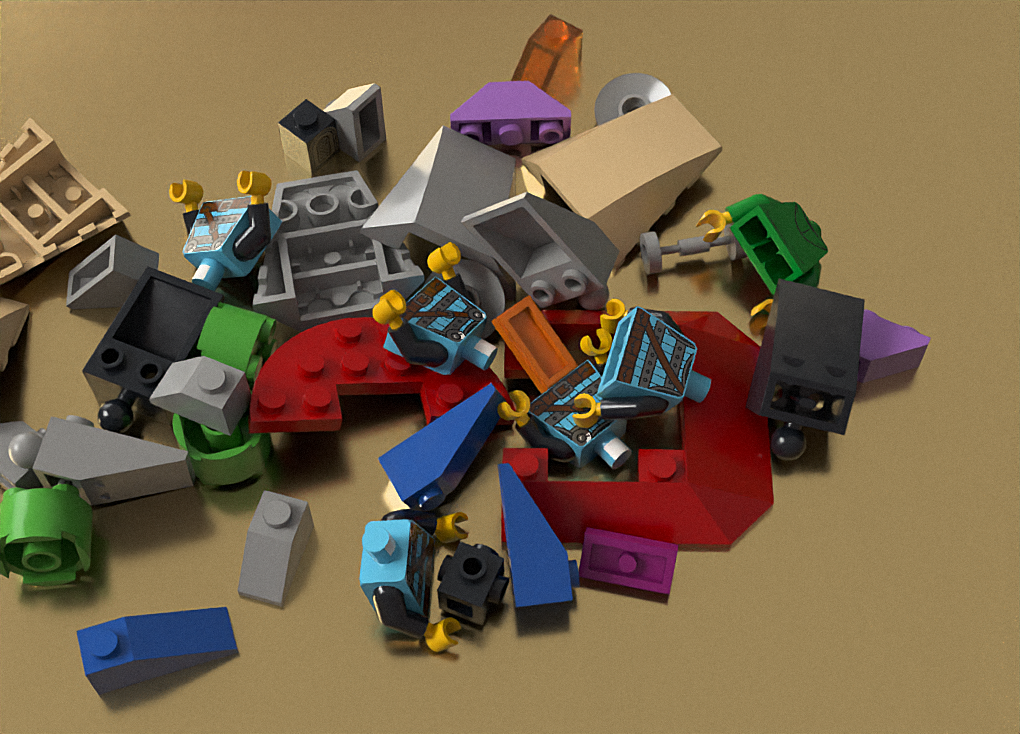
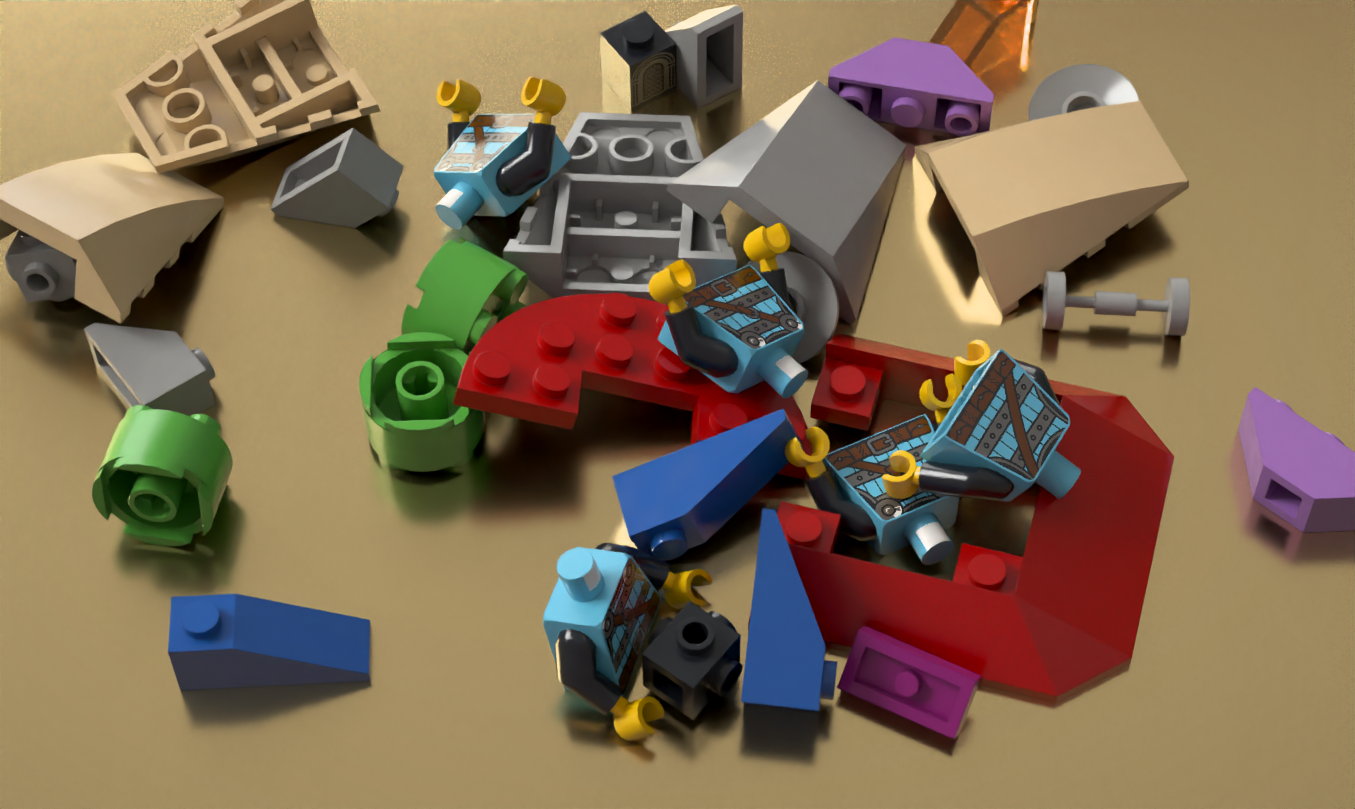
camera: 15 degrees right, 5 degrees down
light grey slope [8,415,196,505] -> none
black slope [82,266,225,434] -> none
light grey slope [149,356,251,436] -> none
light grey slope [238,490,314,607] -> none
light grey slope [461,192,620,311] -> none
orange tile [491,295,578,394] -> none
green torso [696,194,828,329] -> none
black slope [745,279,865,461] -> none

